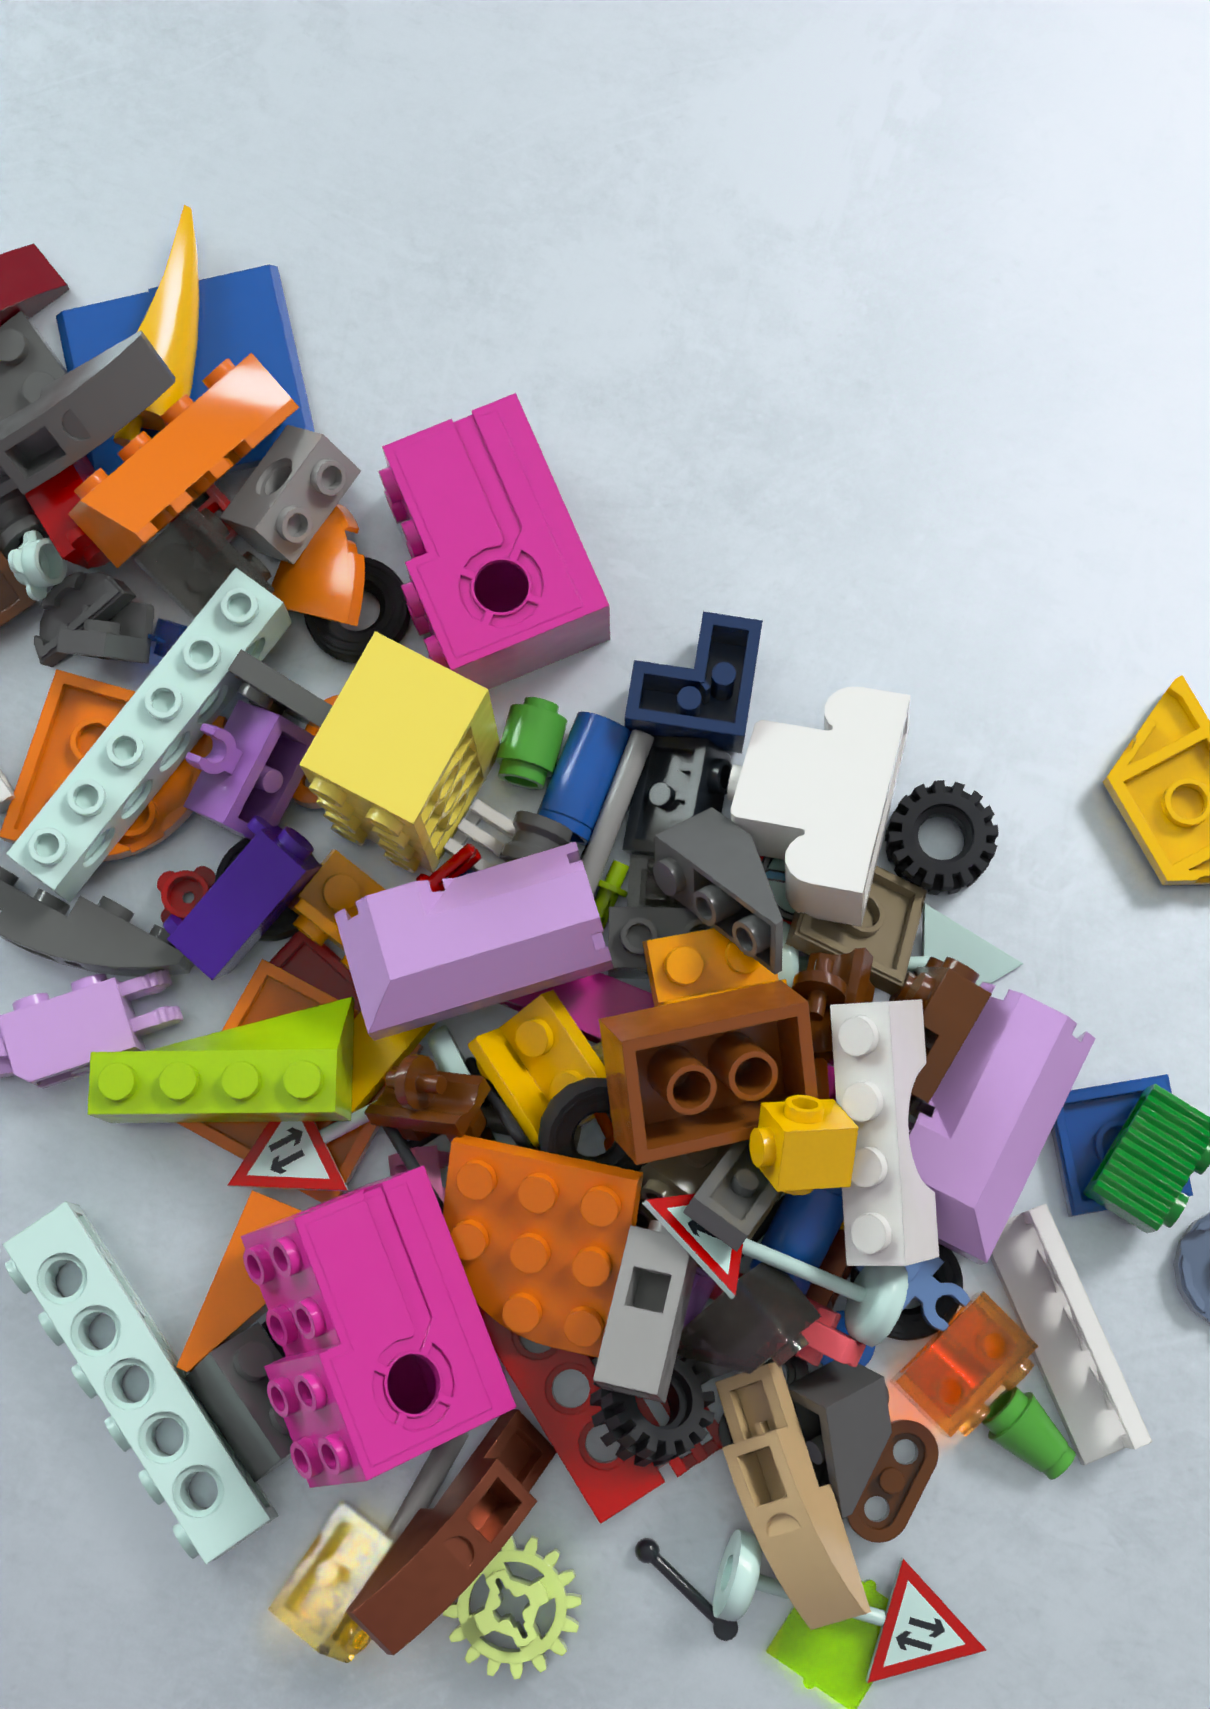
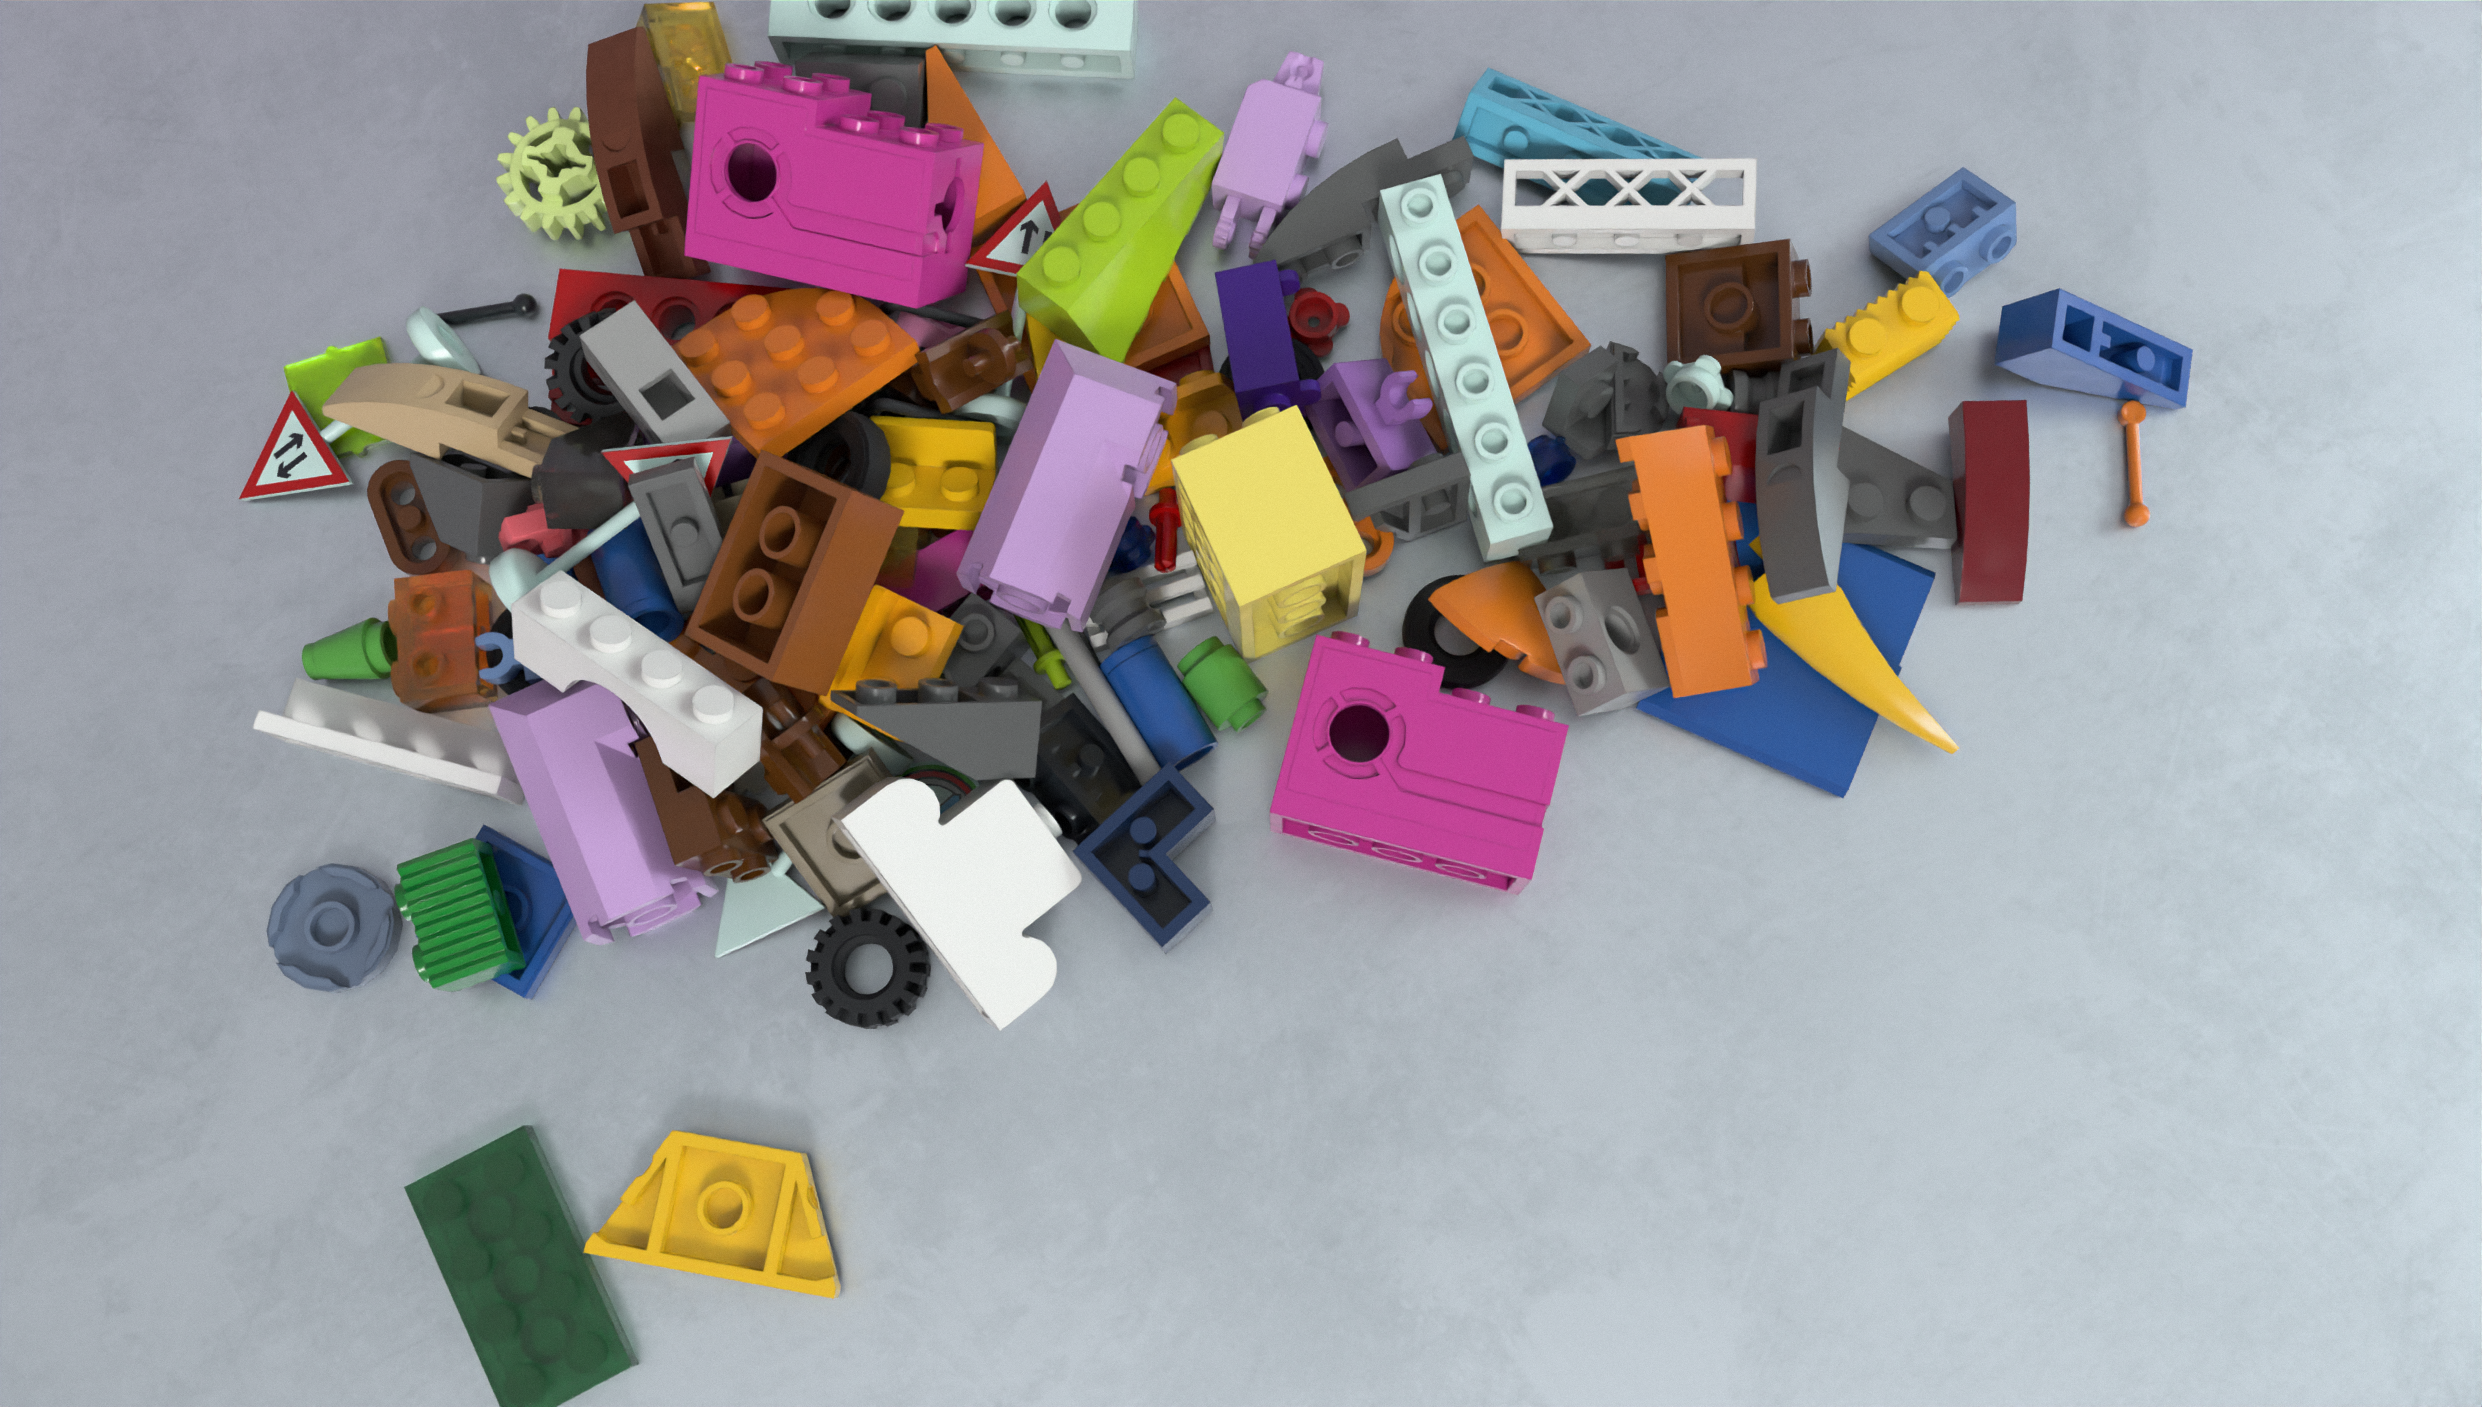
camera: 130 degrees right, 0 degrees up
yellow brick [749,1095,859,1195] -> none

